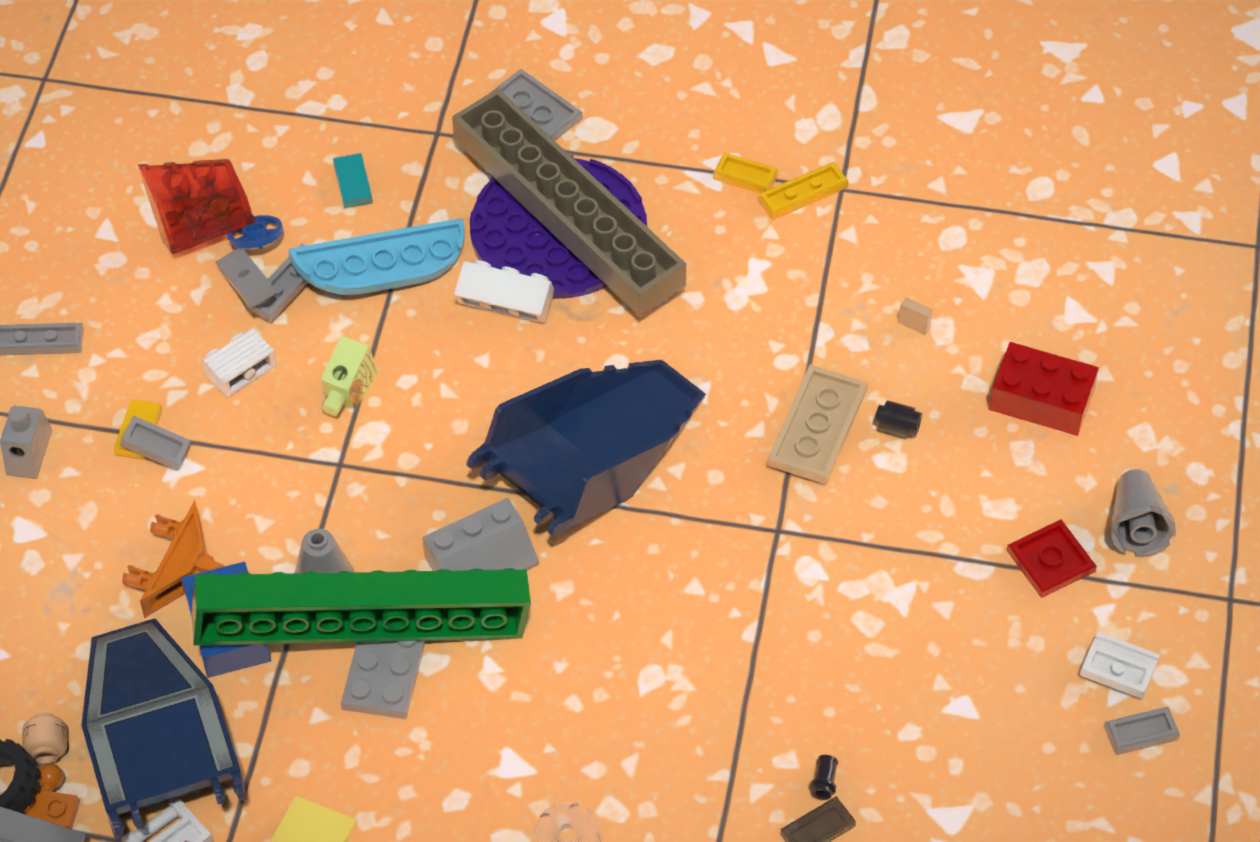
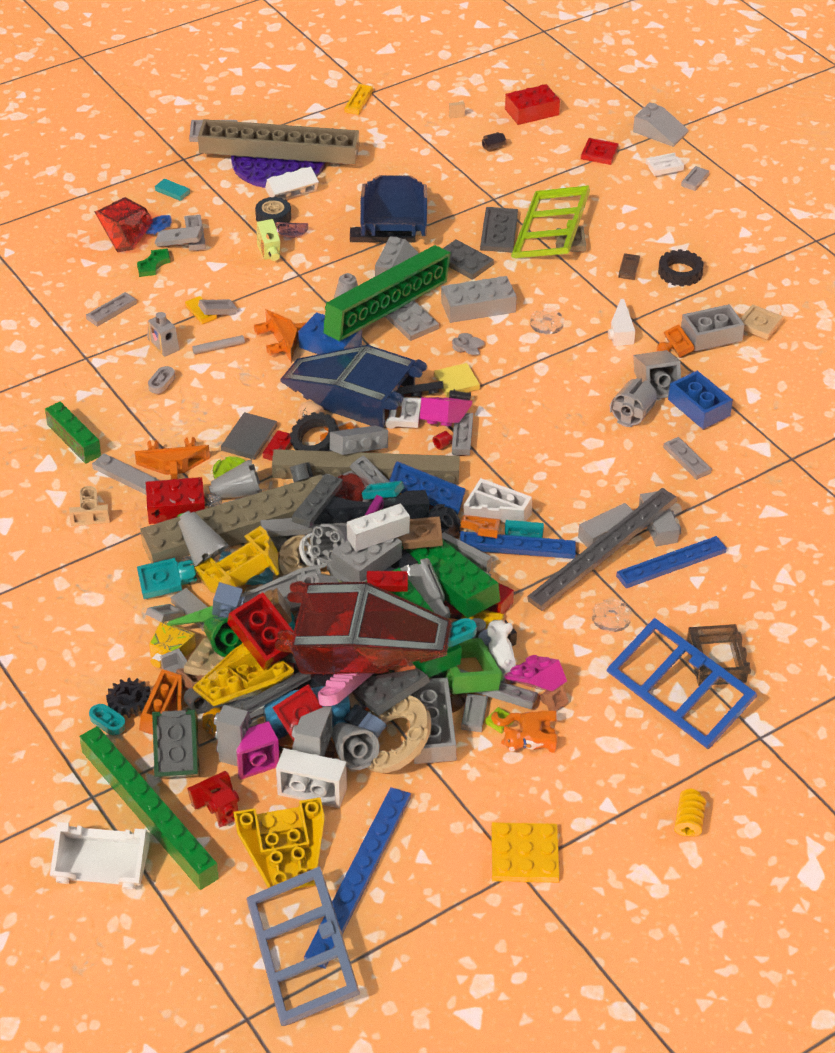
camera: 45 degrees left, 10 degrees down
white brick [202,328,276,398] -> none
medium azure plate [288,218,465,295] -> none
yellow tile [713,152,778,193] -> none
tan plate [767,364,868,485] -> none
black pin [809,754,838,800] -> none
light grey cone [1110,469,1176,557] -> none
none -> green tile [137,248,170,277]
none -> light grey piece [192,335,245,354]
none -> black wheel [255,197,291,228]
none -> plate [276,222,308,238]
none -> black plate [396,381,444,397]
none -> light grey brick [441,276,517,323]
none -> dark grey plate [443,239,494,280]
none -> light grey plate [452,333,485,355]
none -> dark grey tile [480,207,518,253]
none -> lime door [511,185,590,258]
none -> dark tan plate [555,226,586,252]
none -> light grey slope [633,102,689,147]

